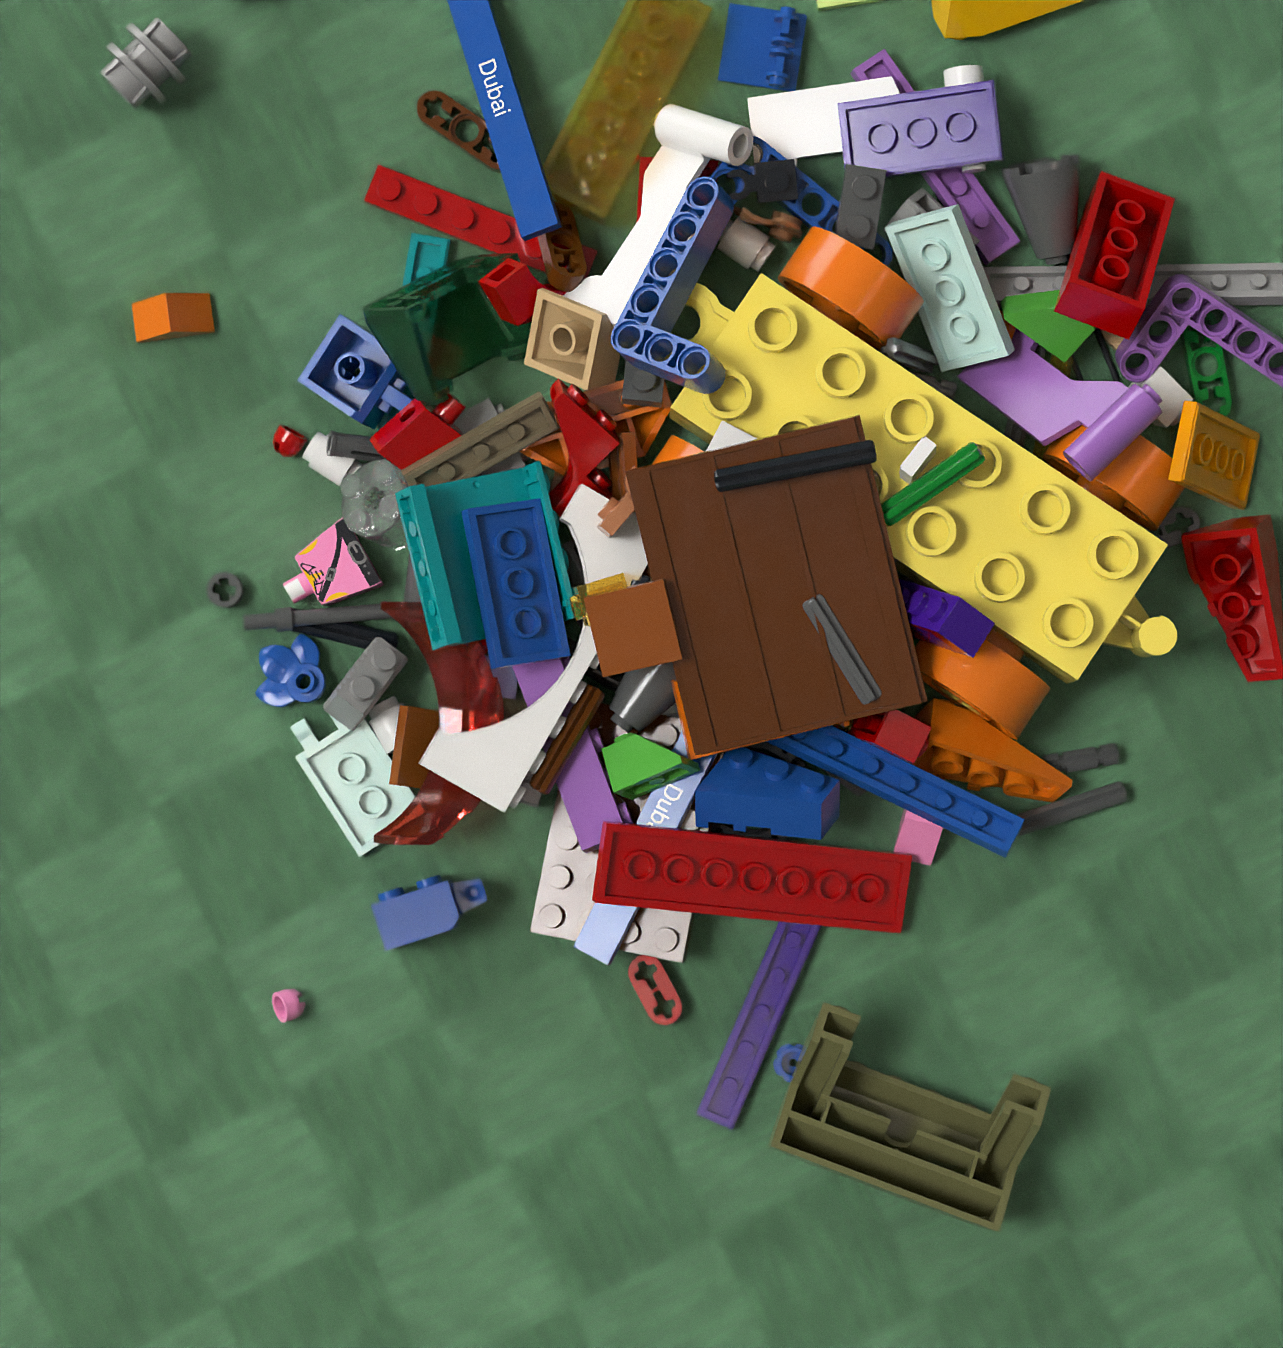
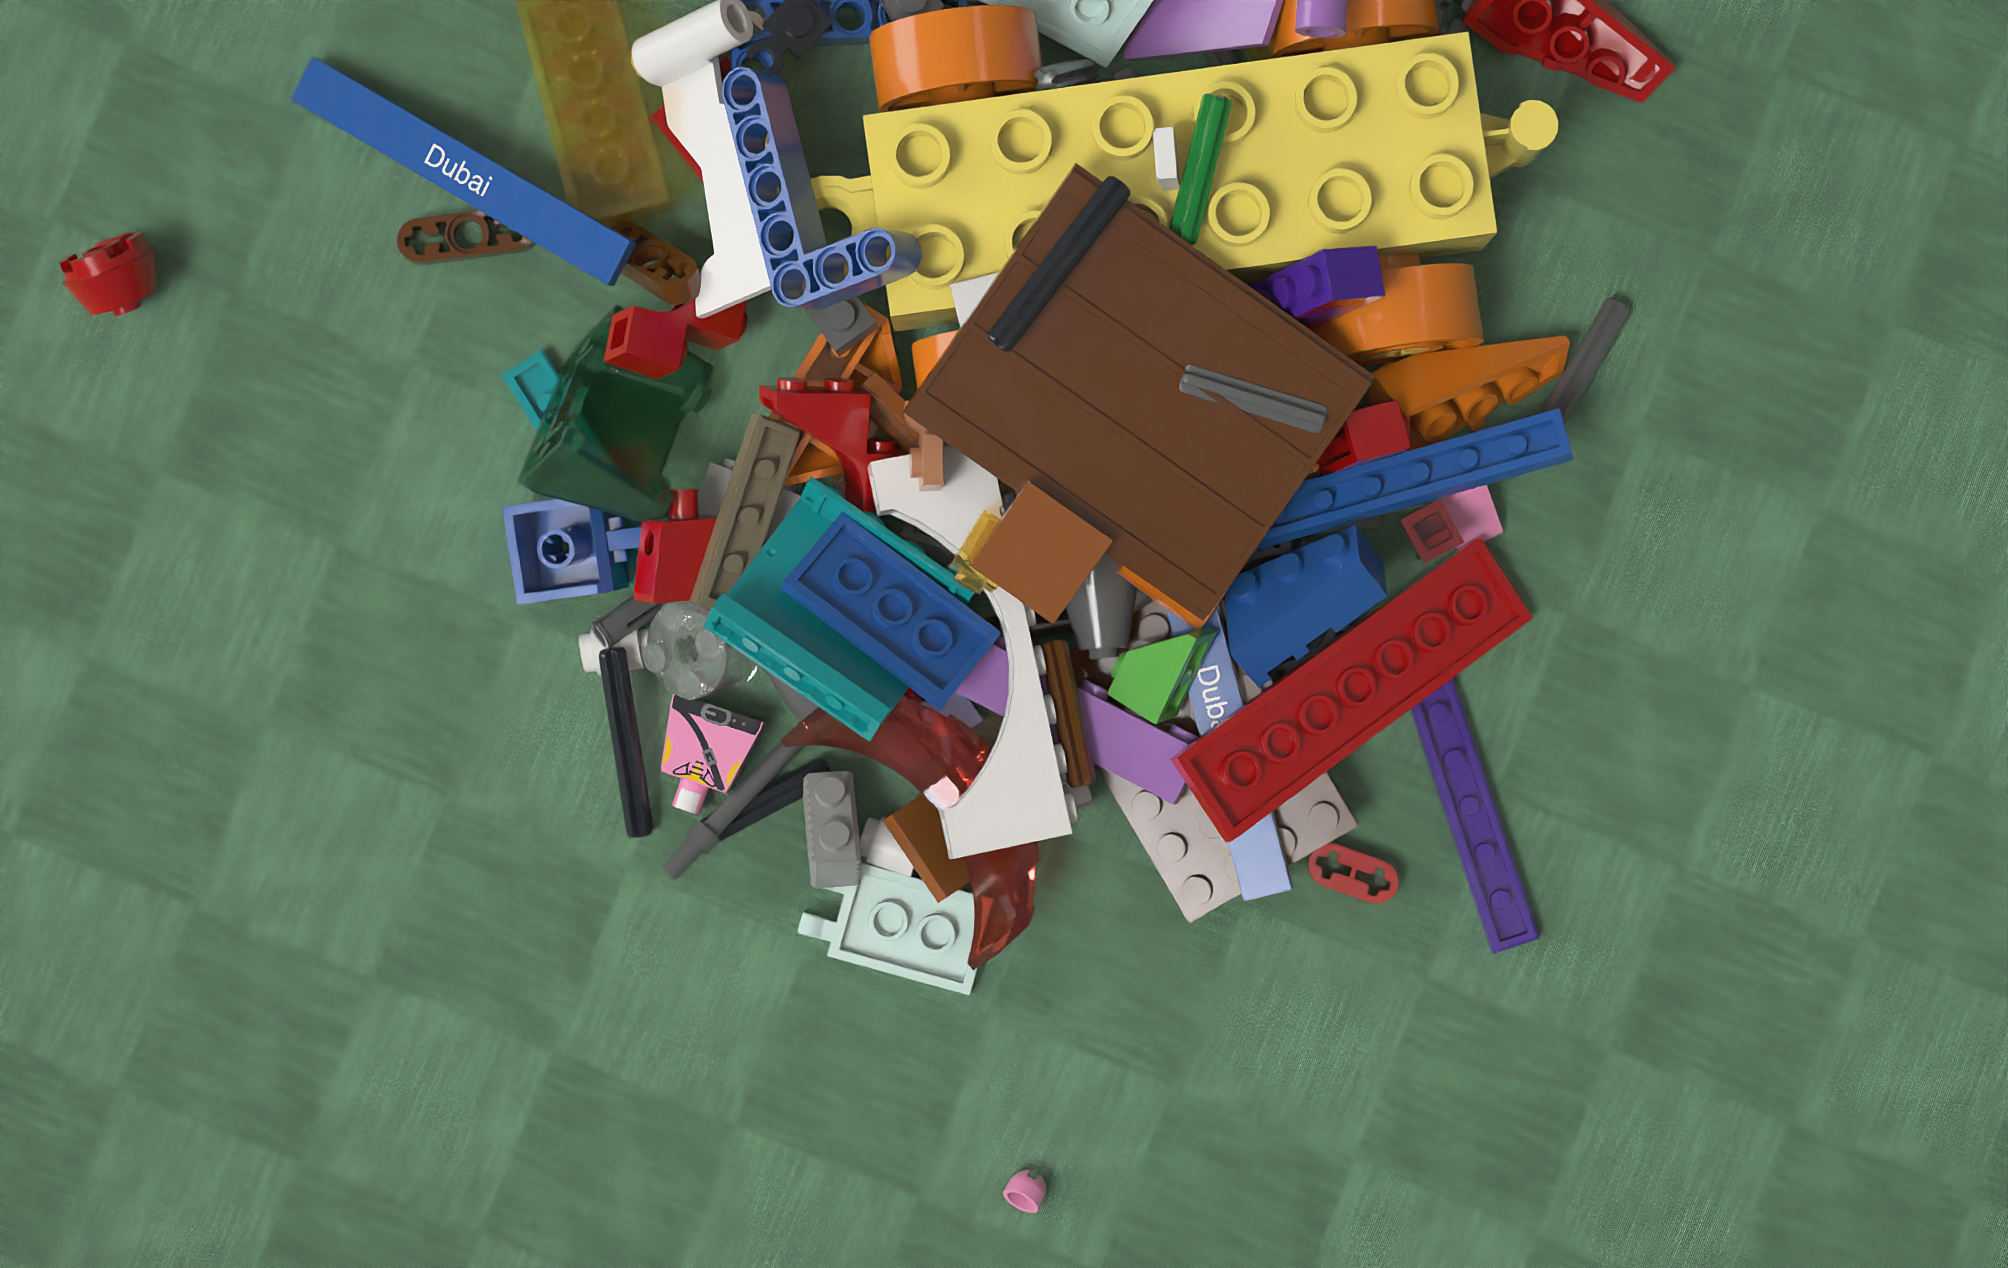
camera: 35 degrees left, 0 degrees up
light grey piece [100,17,192,110] -> none
orange slope [131,293,215,343] -> none
dark grey bush [206,572,244,608] -> none
blue plate [255,634,326,708] -> none
red hinge [273,424,308,458] -> none
red plate [364,164,598,279] -> none
hinge [371,874,488,951] -> none
tan slope [524,288,620,391] -> none
white brick [717,216,776,272] -> none
medium nougat plate [733,206,803,243] -> none
olive wedge [767,1002,1051,1232] -> none
blue plate [773,1044,803,1082] -> none
dark grey axle [1041,743,1120,773] -> none
none -> black axle [599,647,654,838]
none -> dark red leg [1398,499,1464,564]

